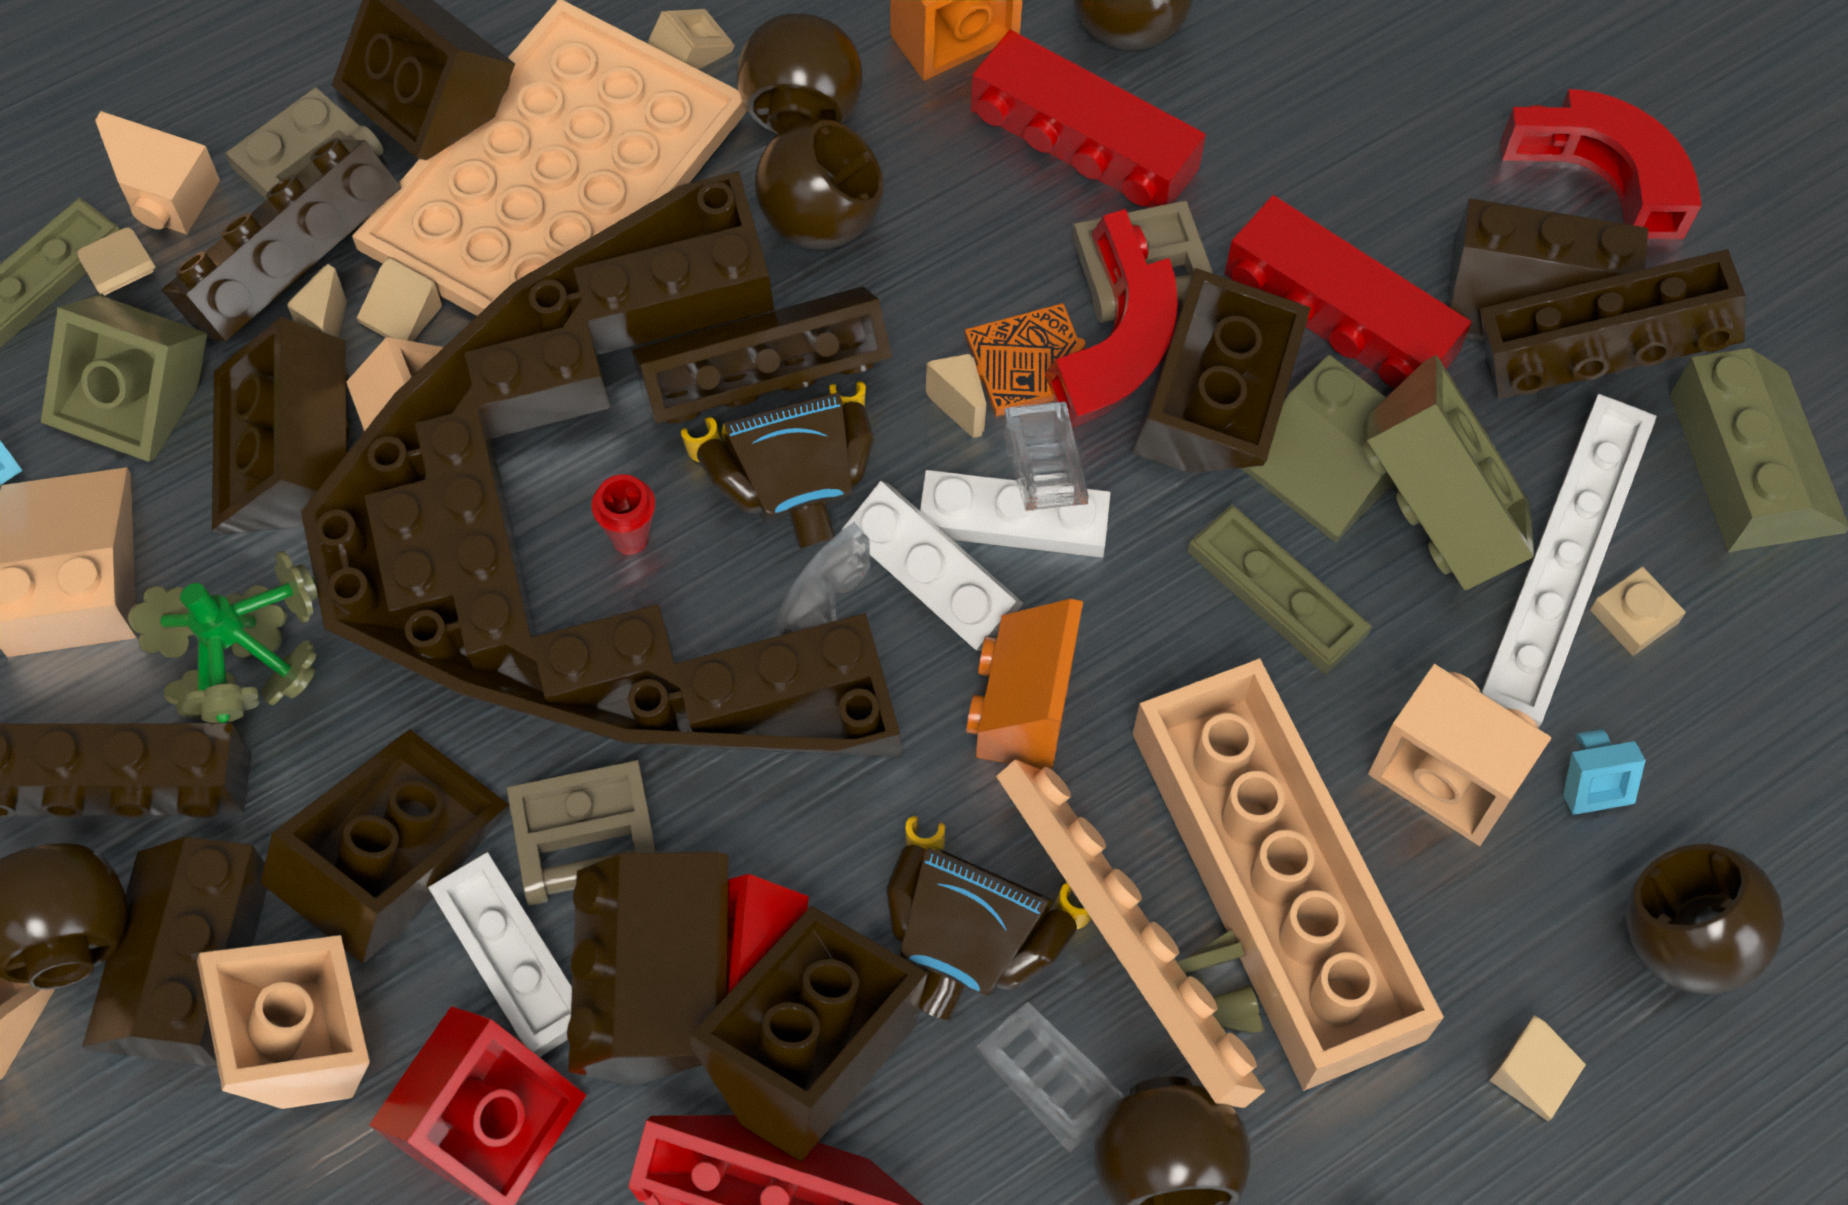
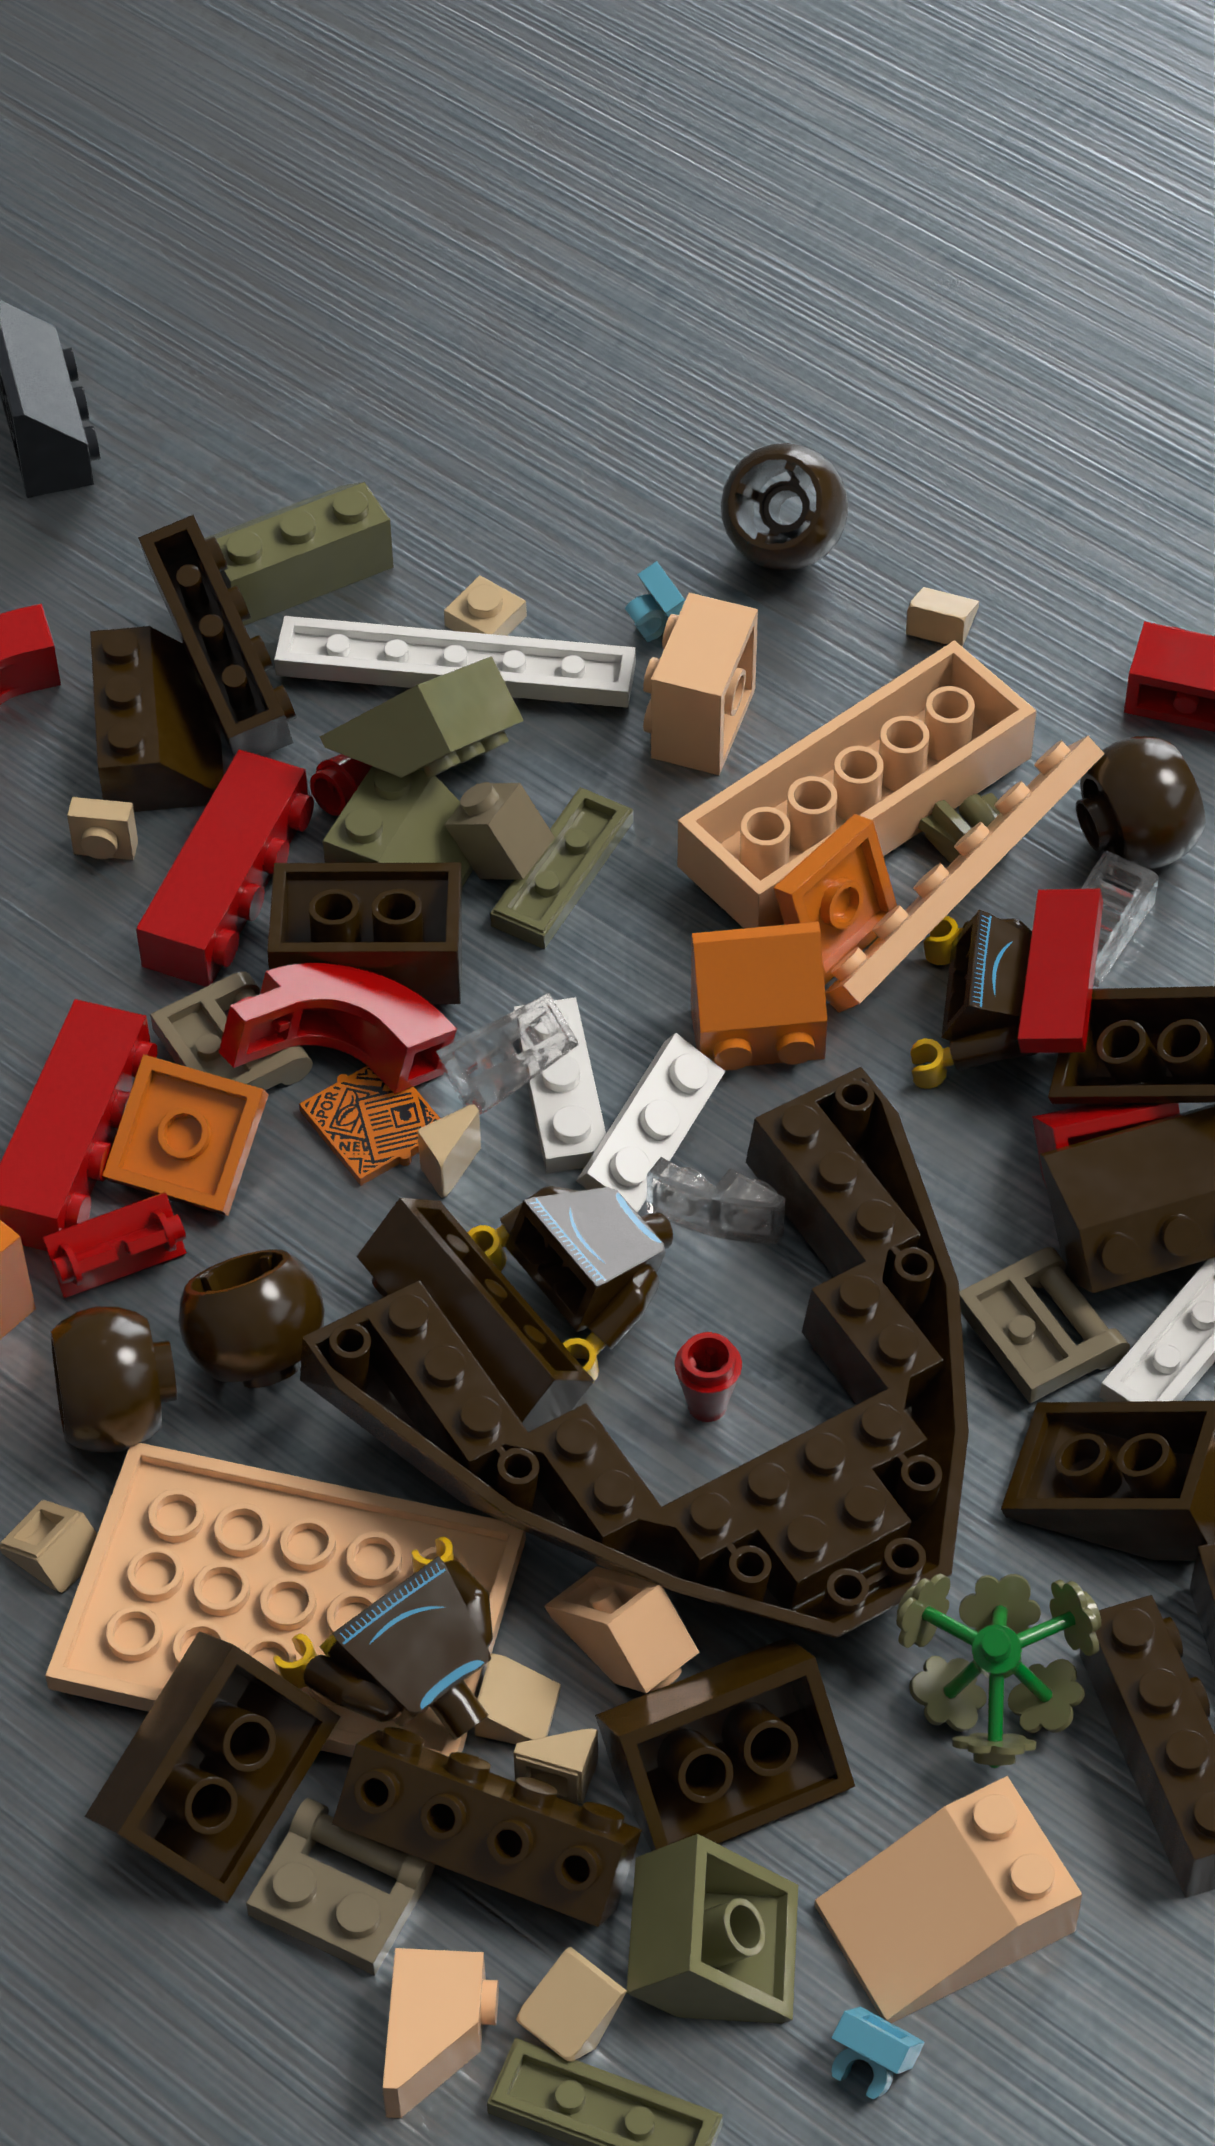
camera: 105 degrees left, 10 degrees down
none -> red hinge [42,1192,187,1298]
none -> tan plate [67,797,138,860]
none -> orange plate [102,1054,269,1216]
none -> dark brown torso [273,1537,493,1740]
none -> dark tan brick [444,782,555,879]
none -> orange plate [773,814,897,985]
none -> red tile [1018,888,1103,1053]

